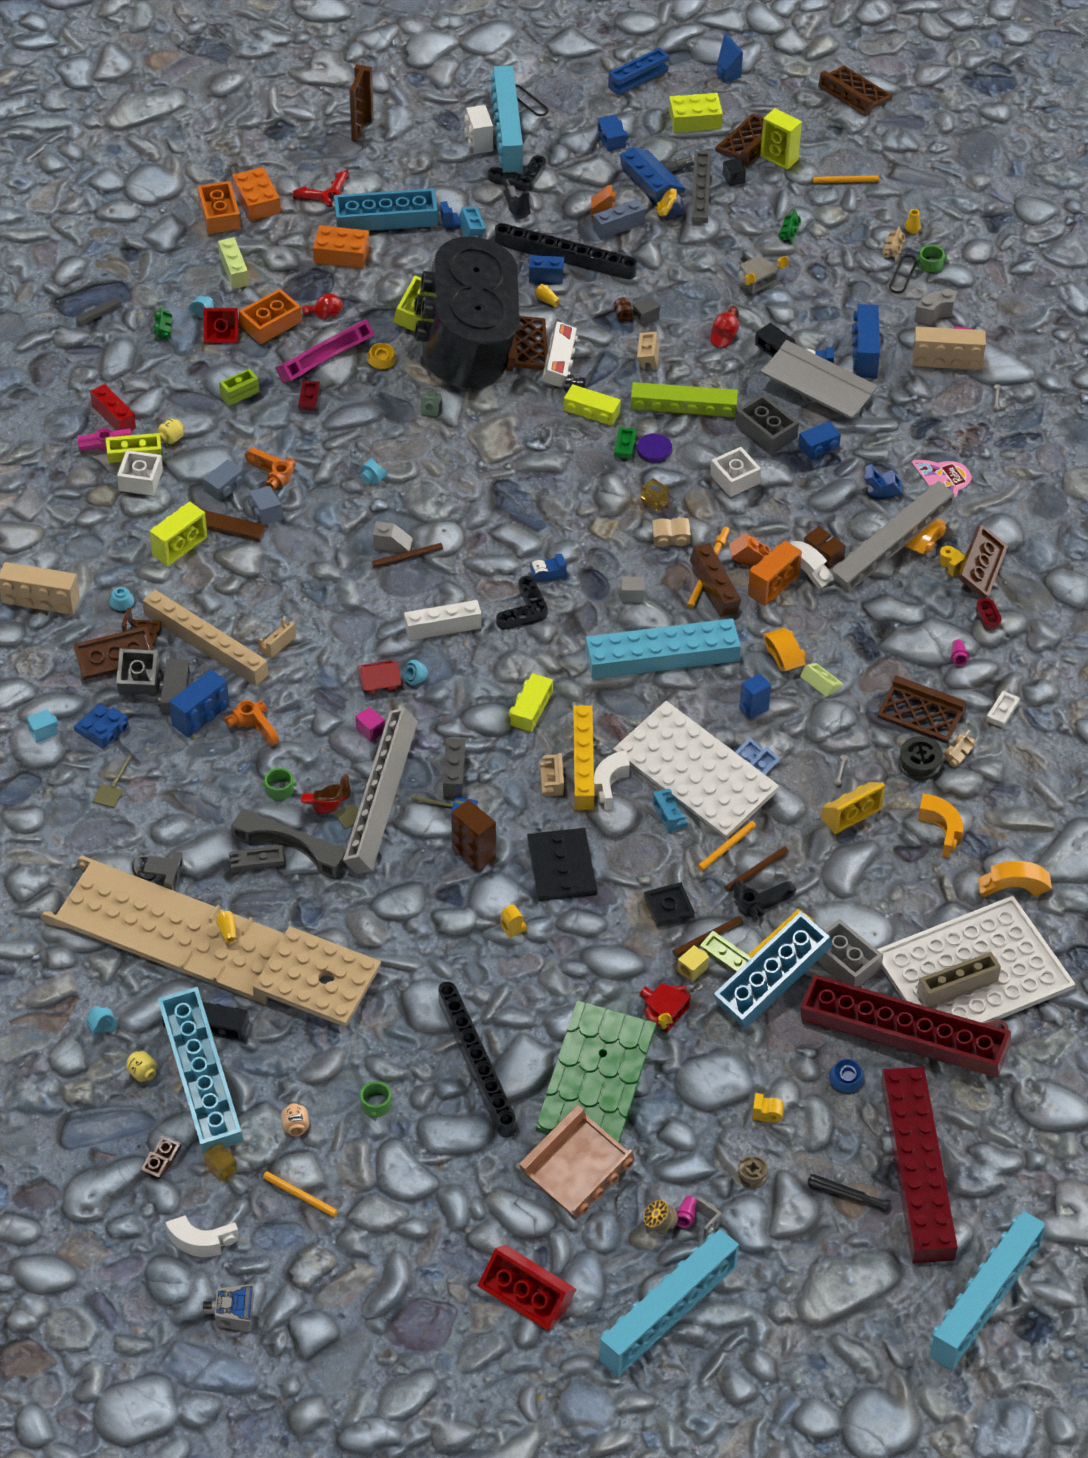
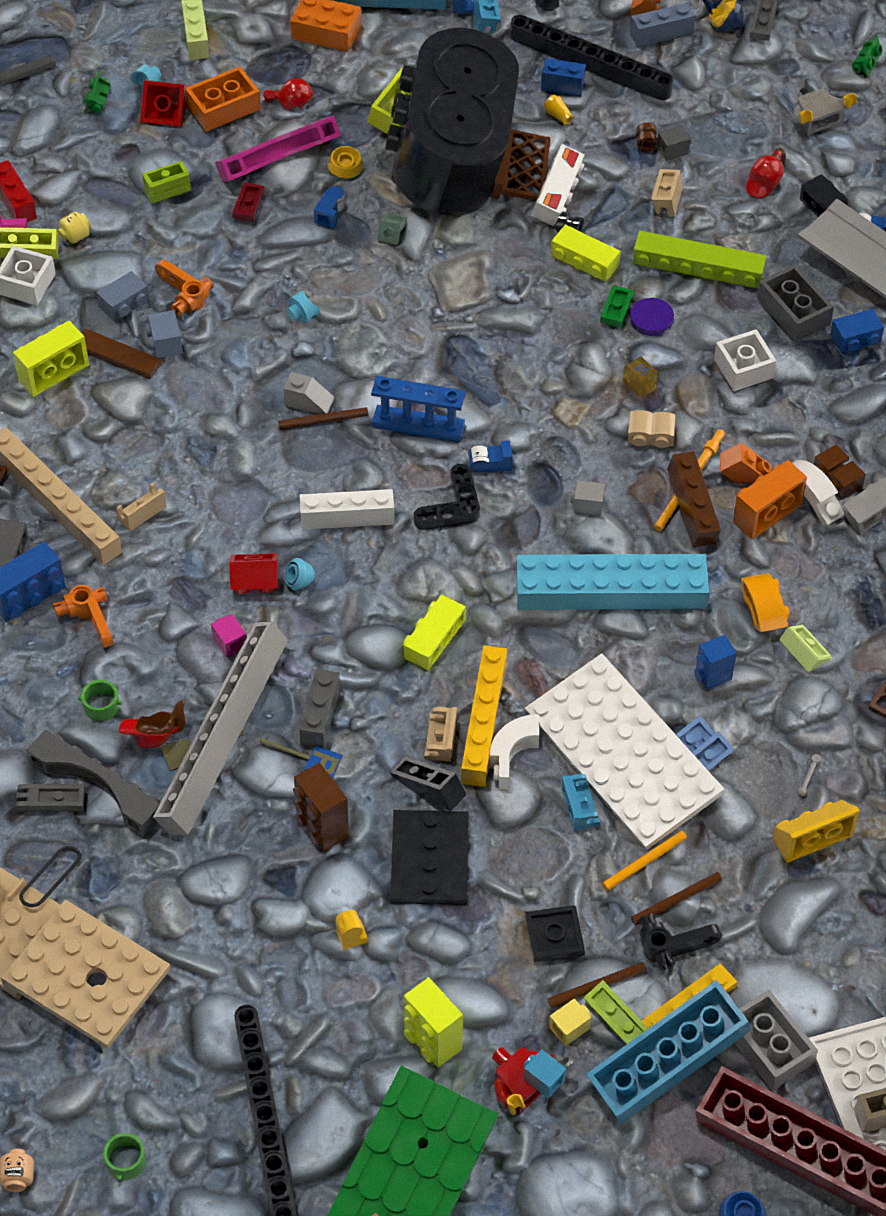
camera: 10 degrees right, 5 degrees up
none -> black piece [19,846,81,907]
none -> blue leg [314,186,345,229]
none -> blue fence [371,376,466,442]
none -> black slope [390,756,467,811]
none -> neon yellow brick [403,977,463,1068]
none -> dark azure brick [523,1049,567,1099]

